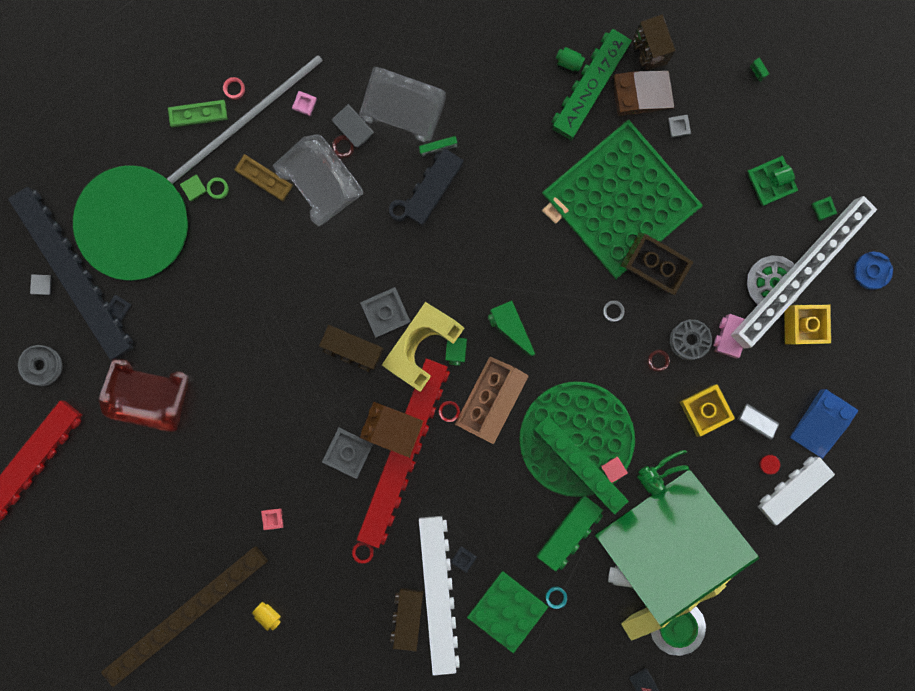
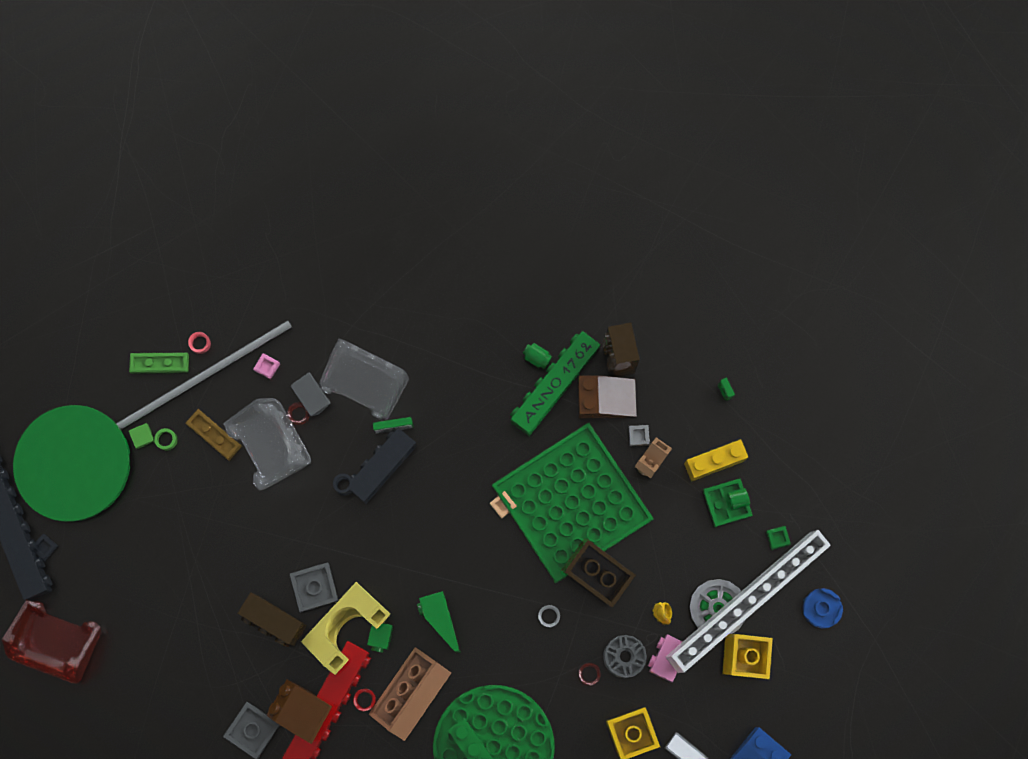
camera: 10 degrees right, 10 degrees down
none -> medium nougat brick [635,438,672,478]
none -> yellow piece [652,602,672,625]
none -> yellow brick [684,439,748,482]

